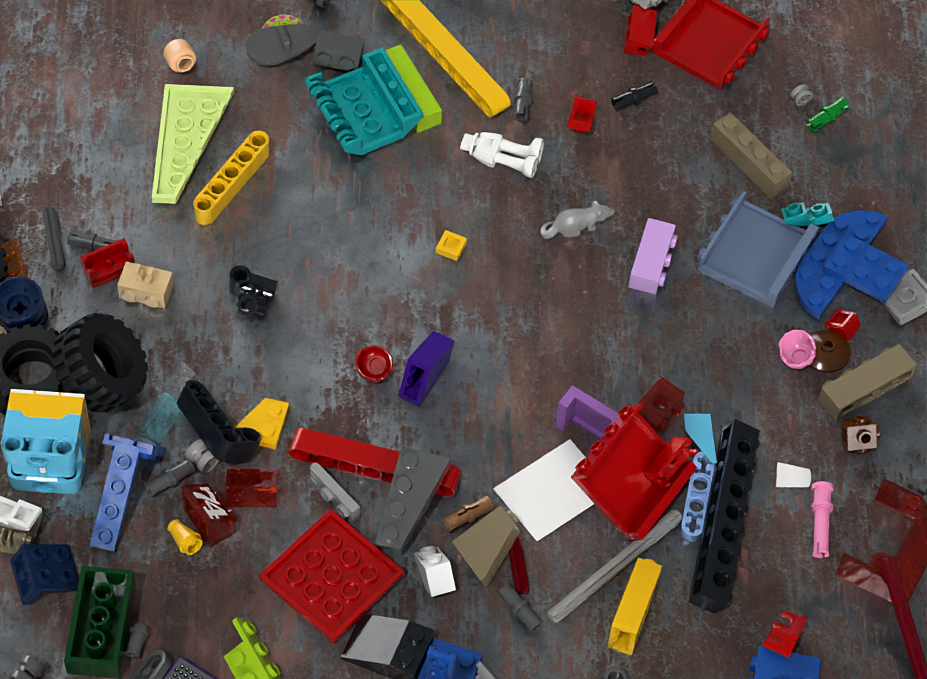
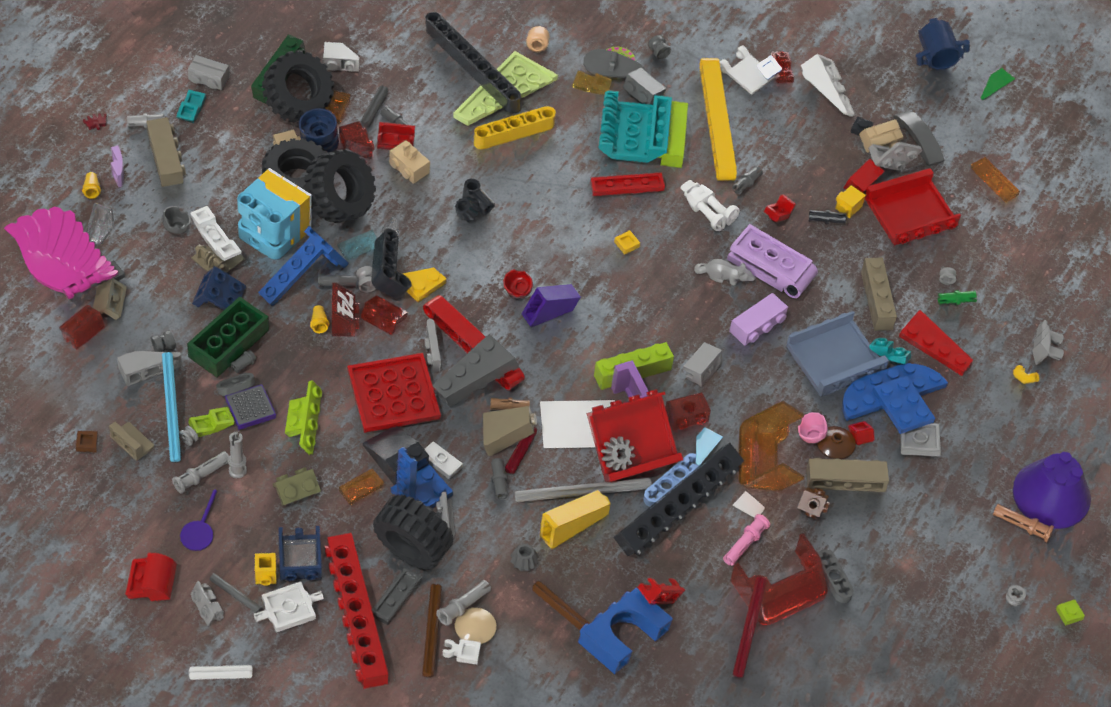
camera: 30 degrees right, 5 degrees down
white slope [414,546,456,597] -> none
red hinge [643,437,699,490] -> none
none -> clear red slope [339,121,375,159]
none -> white plate [424,441,463,480]
none -> black beam [425,12,522,113]
none -> clear yellow slope [571,70,612,94]
none -> red plate [590,172,665,196]
none -> lime brick [594,342,674,390]
none -> light grey gear [601,437,635,470]
none -> light grey hinge [683,342,723,387]
none -> lavender hinge [727,224,818,298]
none -> clear orange windscreen [739,401,804,491]
none -> yellow brick [835,185,865,218]
none -> red wing [899,310,973,376]

